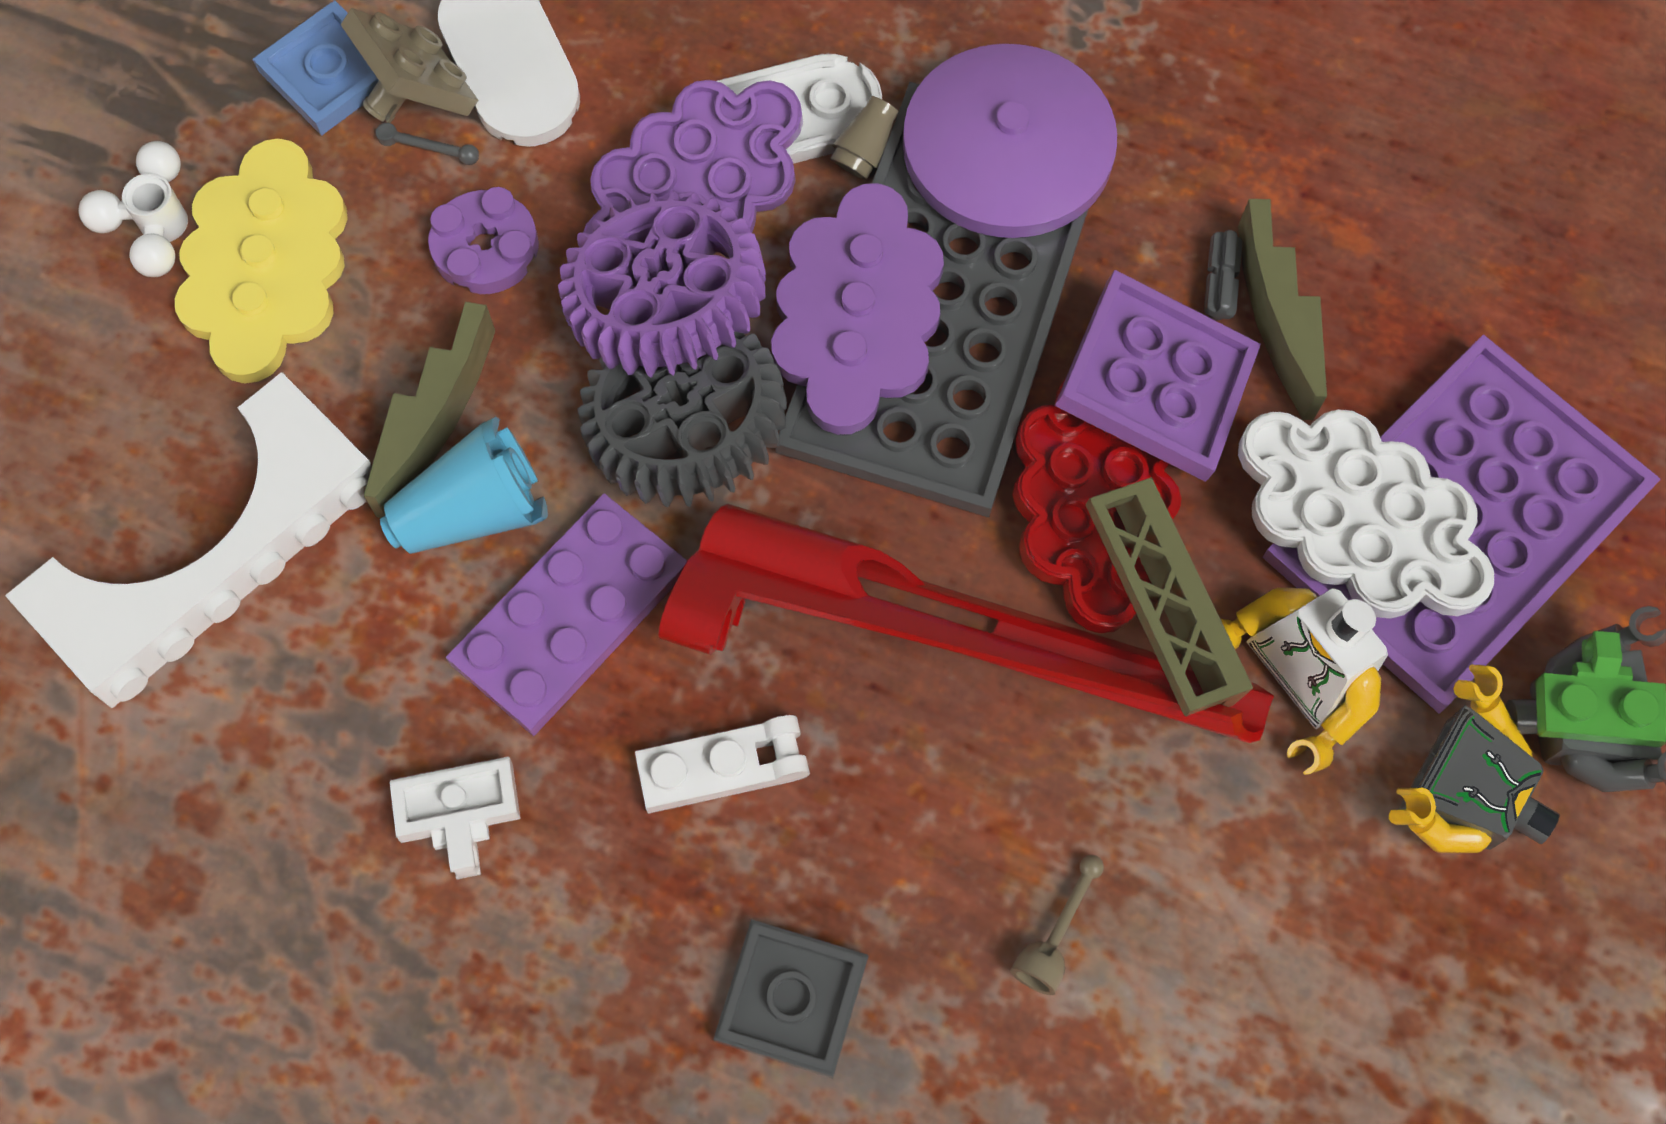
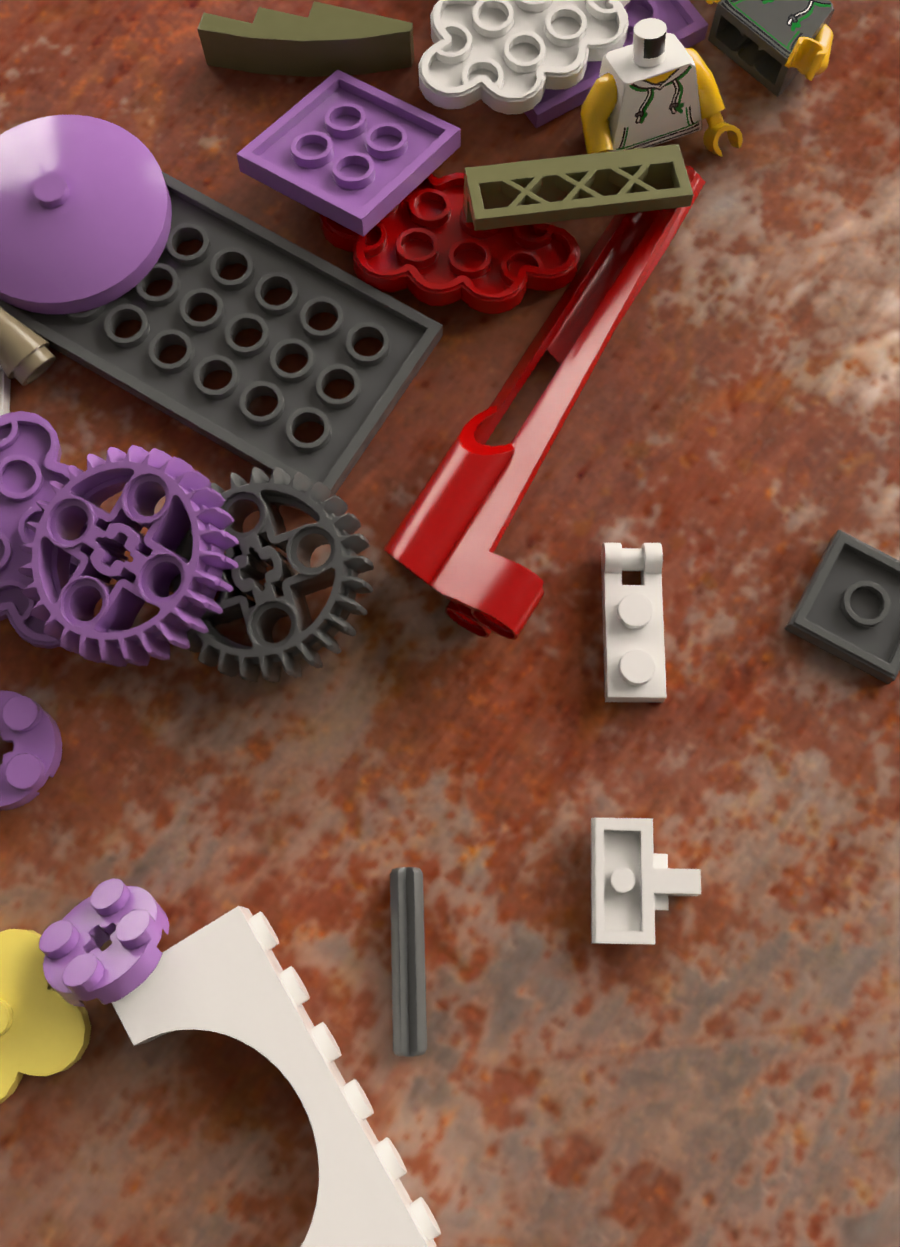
camera: 75 degrees left, 5 degrees up
olive slope [364,302,496,518] -> none
medium azure cone [380,417,548,554] -> none
medium lavender plate [446,493,687,736] -> none
medium lavender plate [771,183,944,435] -> none
dark tan hinge [1010,855,1104,995] -> none
dark grey piece [1204,230,1243,321] -> none
none -> medium lavender plate [39,878,169,1007]
none -> dark grey axle [390,867,427,1057]

